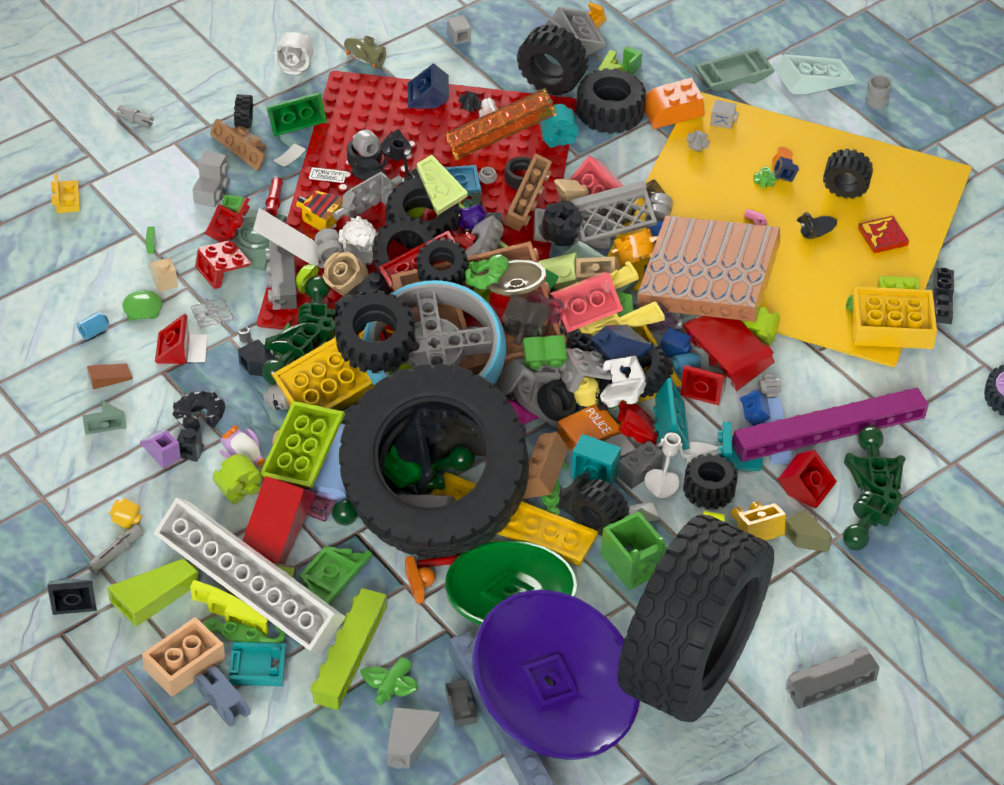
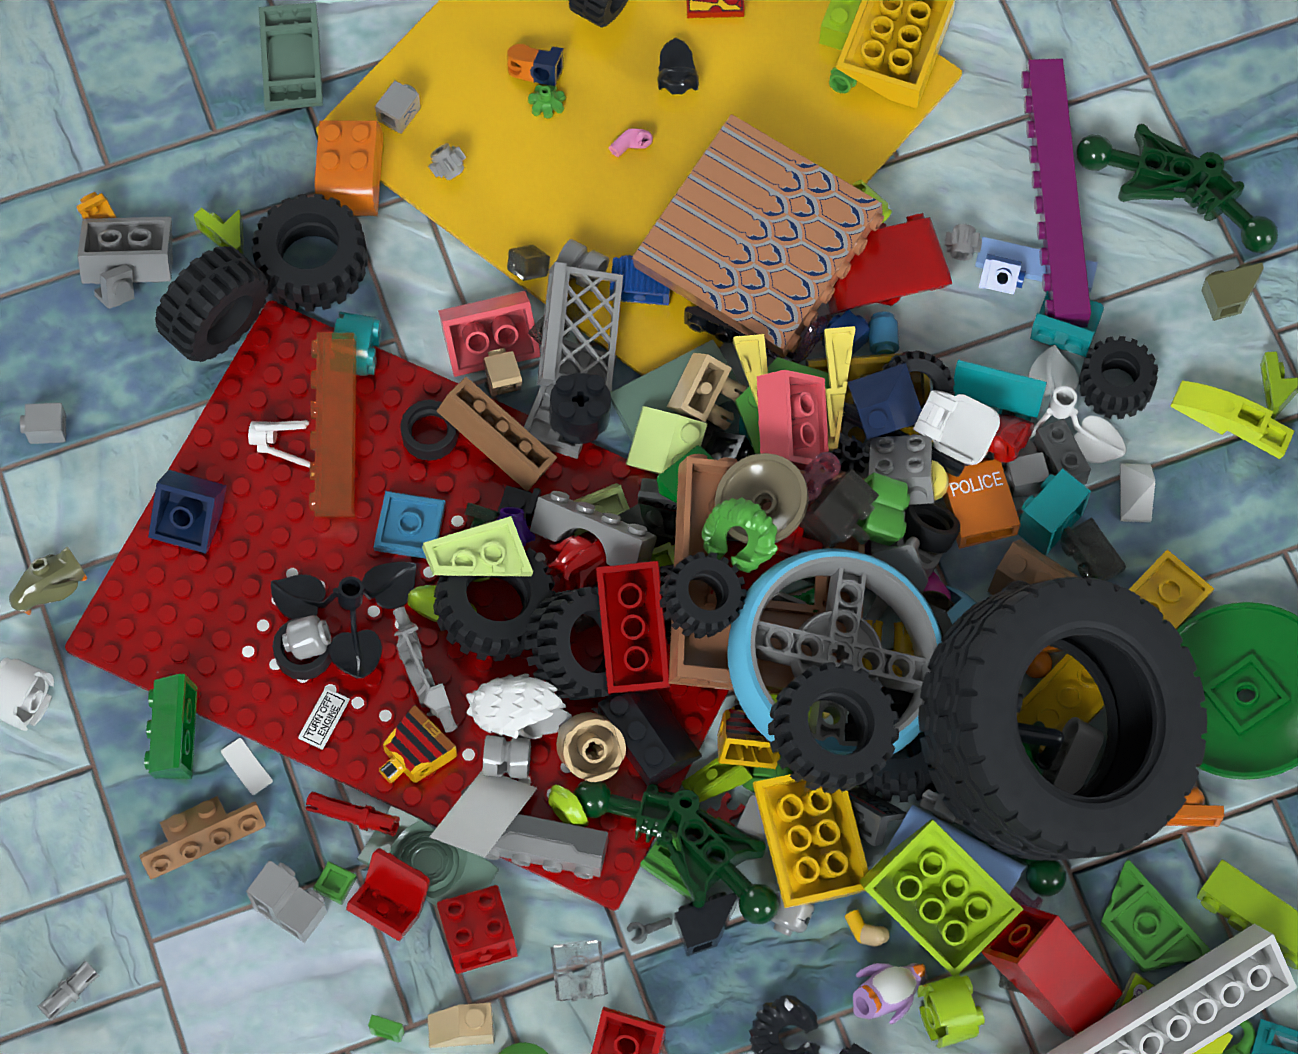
camera: 70 degrees left, 20 degrees up
white sticker [187,334,207,362] -> none
black tyre [234,94,254,128] -> none
black gear [458,91,482,113] -> none
light grey plate [478,167,497,184] -> none
black tyre [572,479,630,536] -> none
bright green container [601,511,668,590] -> none
light orange brick [611,229,658,266] -> none
bright green panel [618,45,642,75] -> none
red slope [680,365,727,406] -> none
yellow brick [731,501,786,541] -> none
red slope [777,450,837,509] -> none

